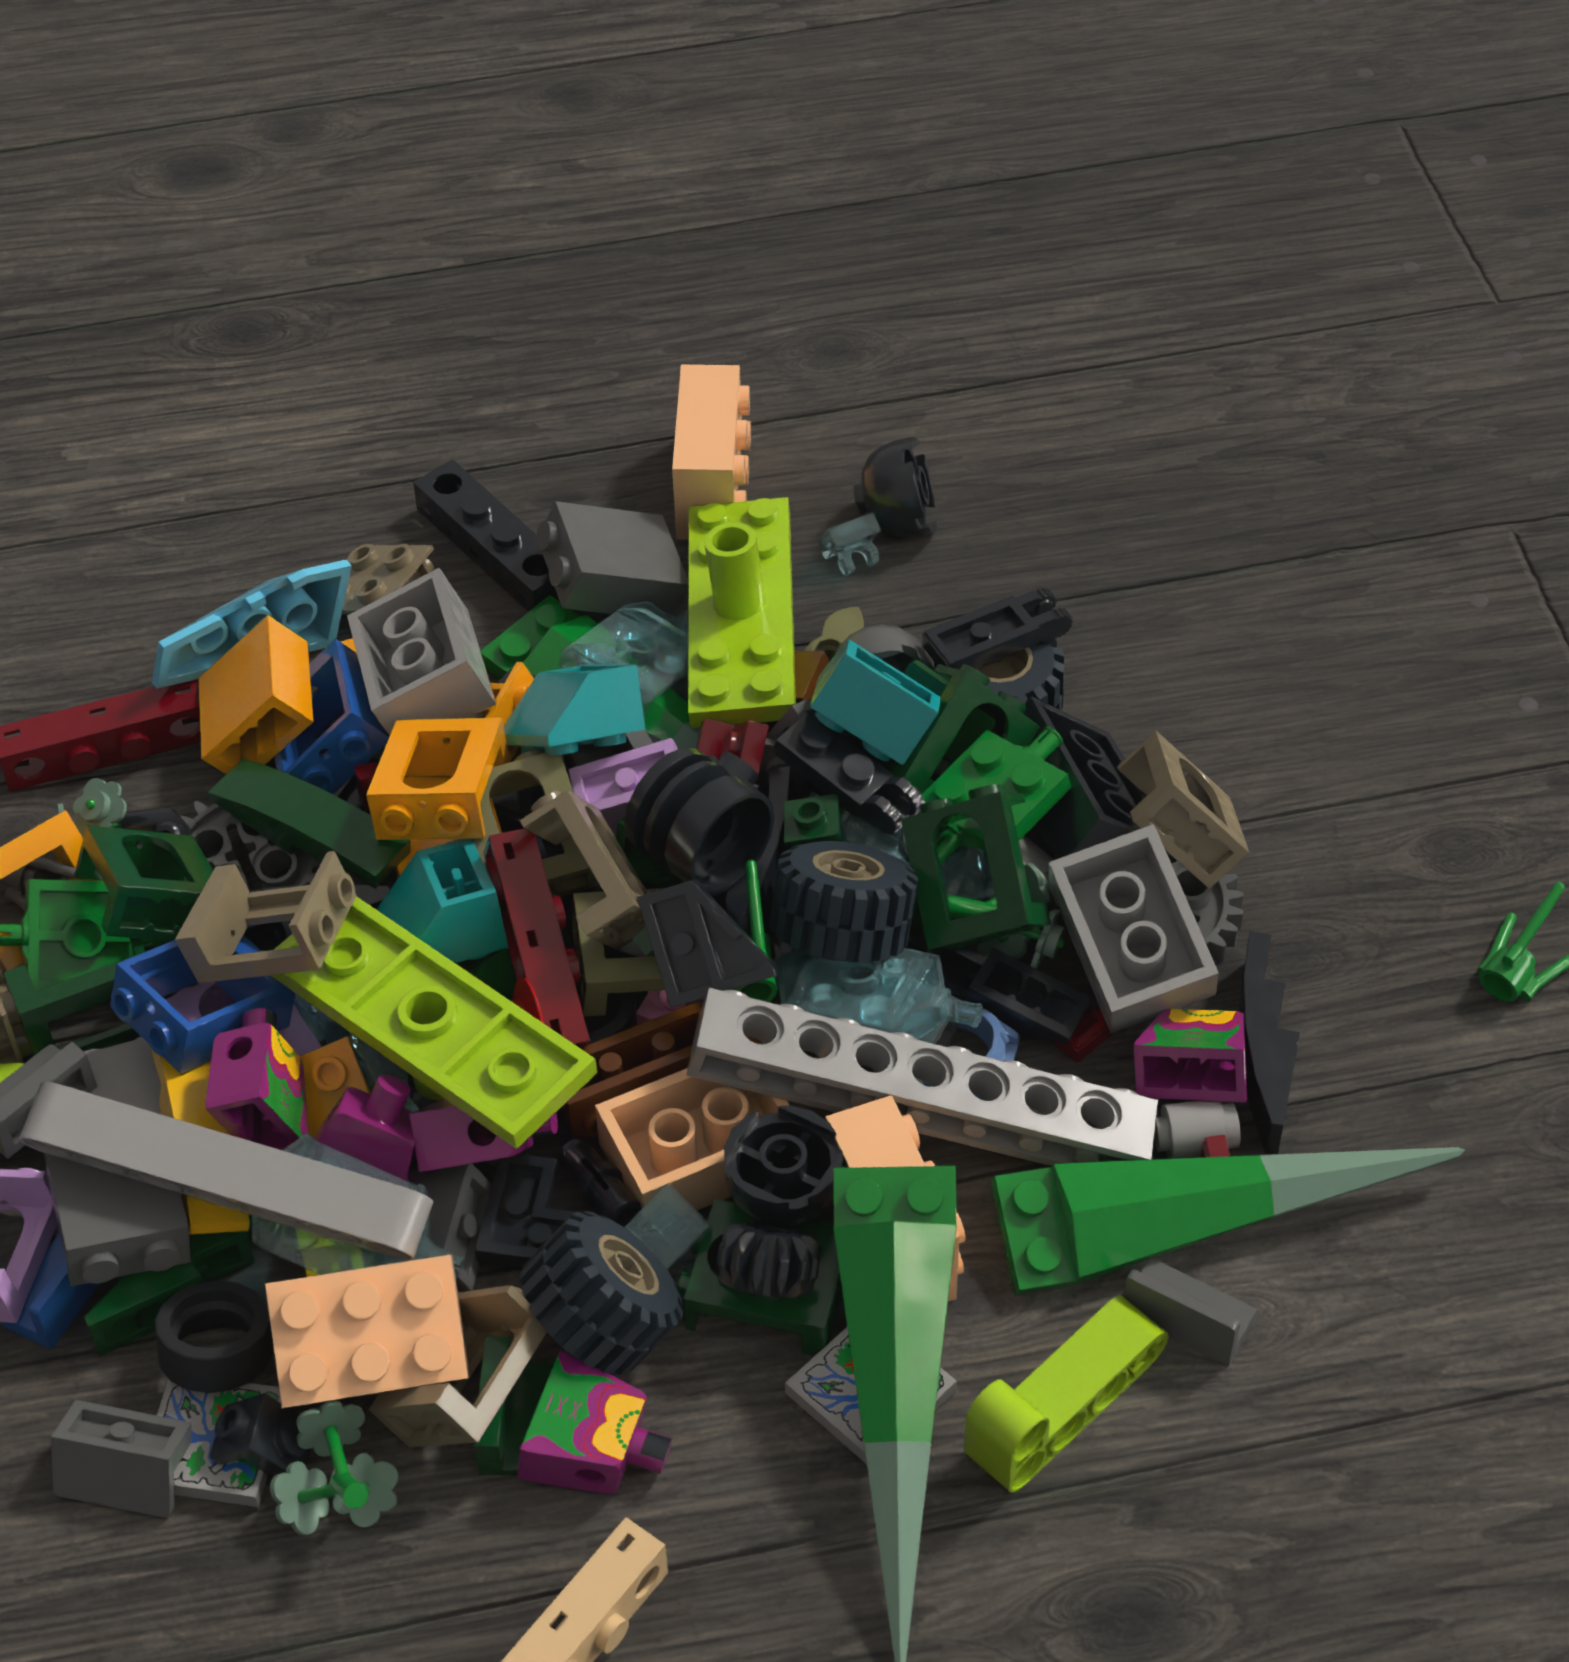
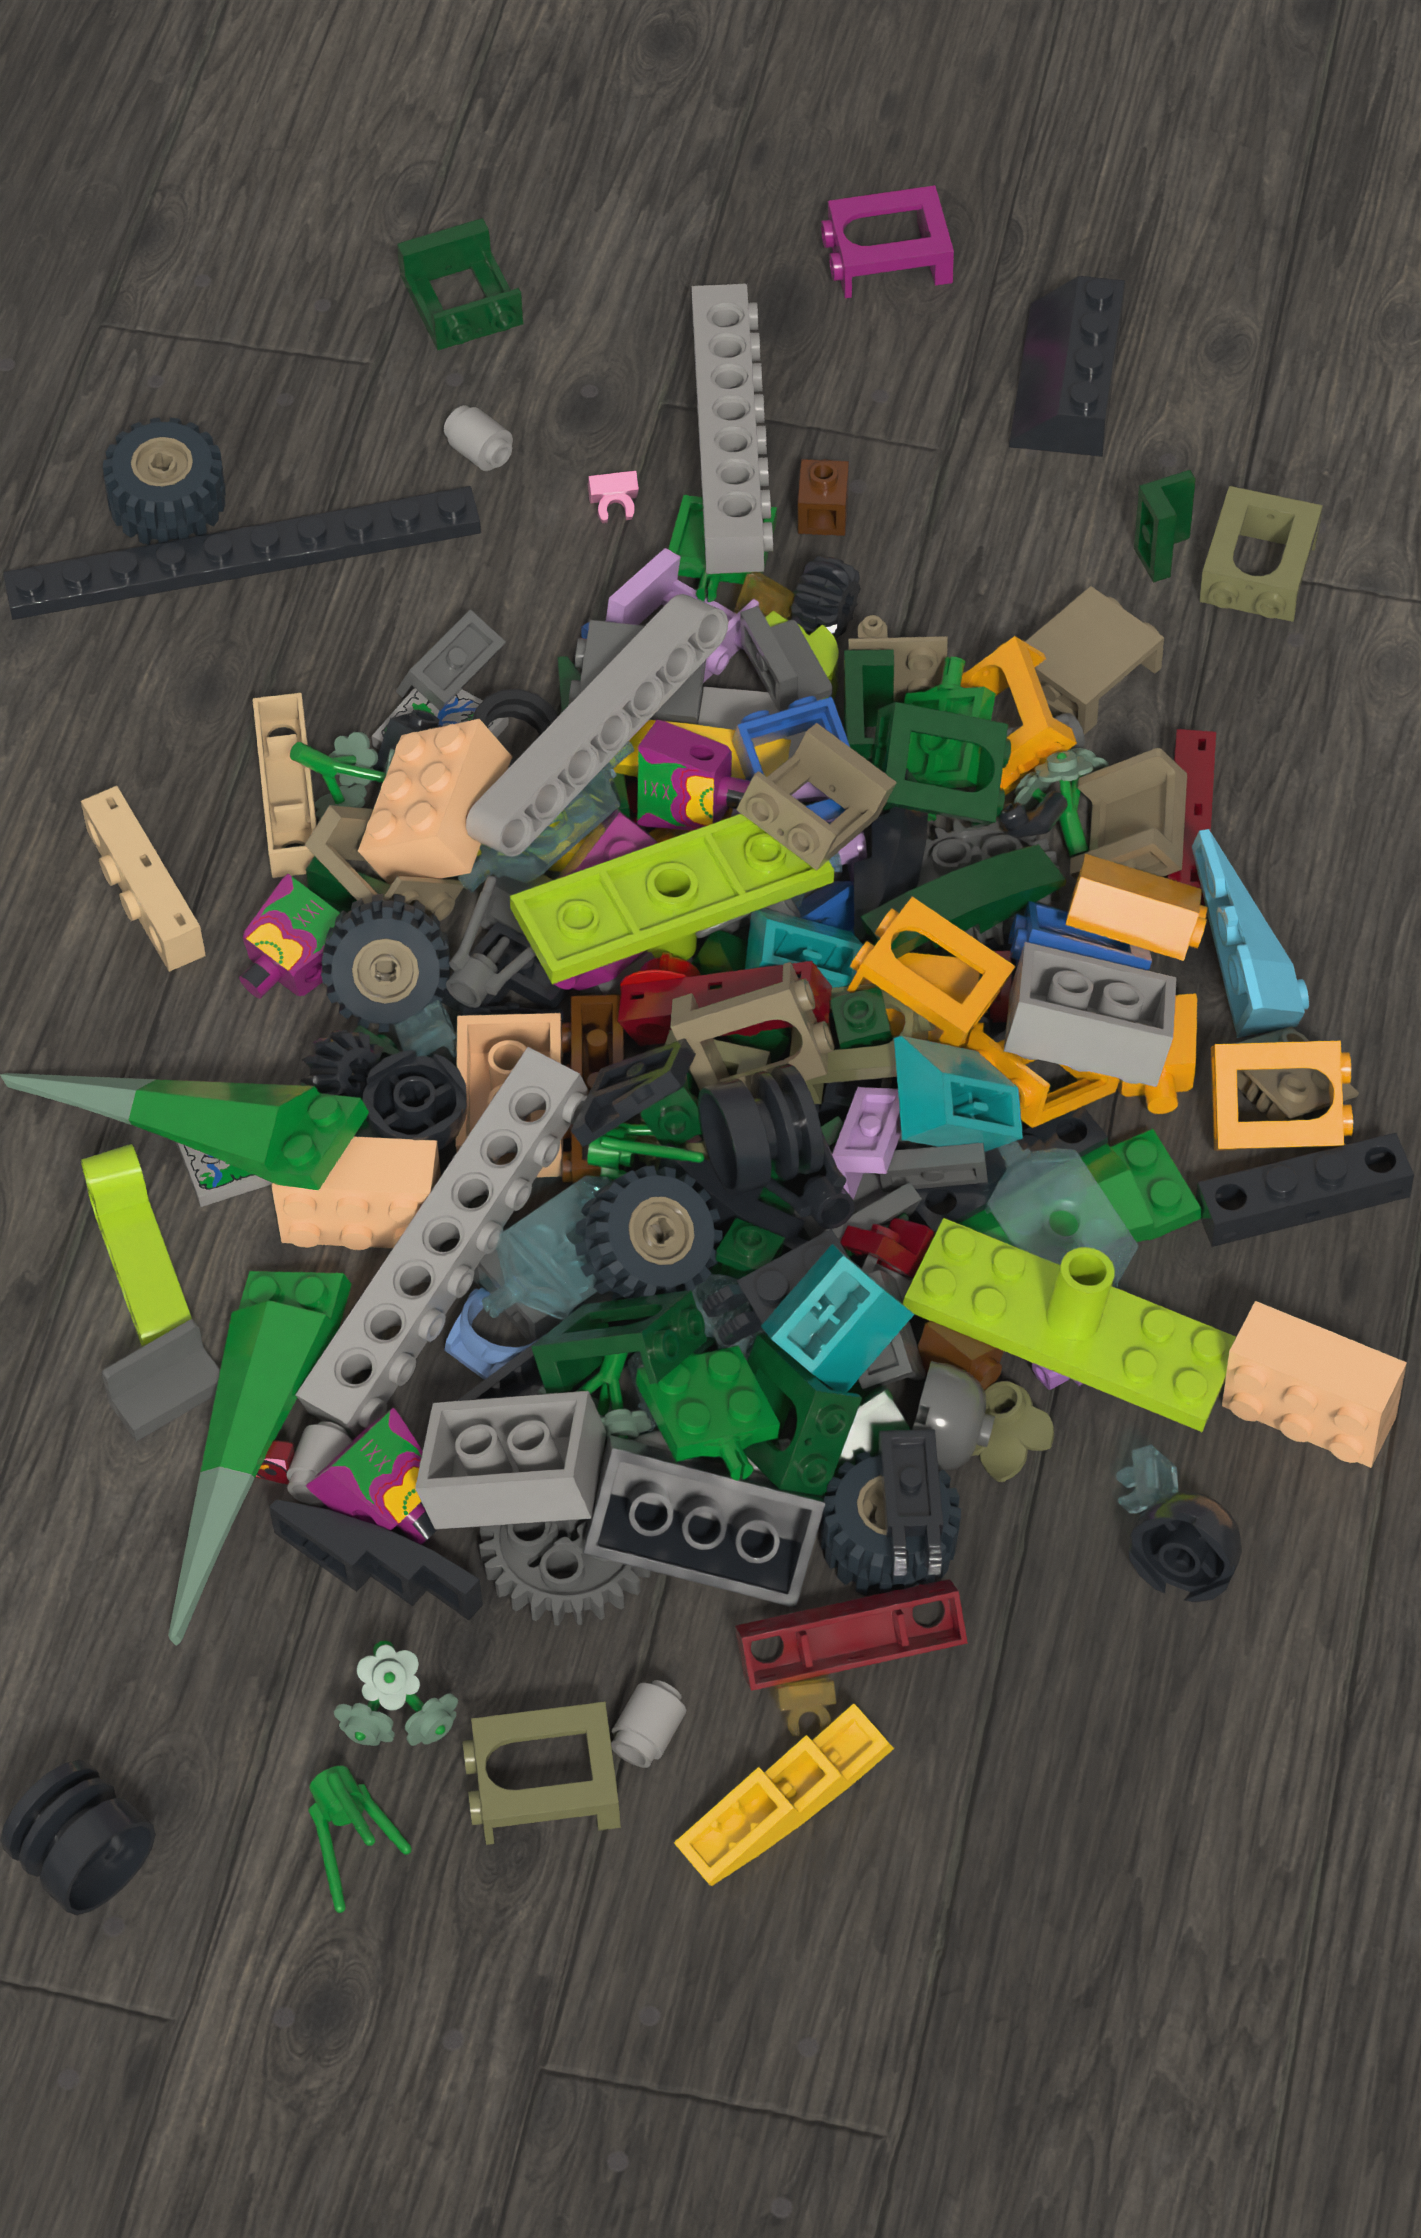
camera: 115 degrees right, 5 degrees up
dark grey brick [536,501,689,621] -> none
dark tan panel [1117,731,1250,889] -> none
none -> tan piece [253,693,317,878]
none -> sand green plant [334,1641,458,1746]
none -> dark grey plant [446,876,536,1008]
none -> olive panel [463,1702,621,1845]
none -> light grey brick [611,1680,686,1768]
none -> yellow slope [674,1704,894,1886]
none -> dark red piece [735,1579,968,1691]
none -> clear yellow tile [775,1678,836,1736]
none -> dark green bracket [831,987,894,1049]
none -> dark tan panel [1070,748,1187,881]
none -> light orange panel [1211,1041,1353,1151]

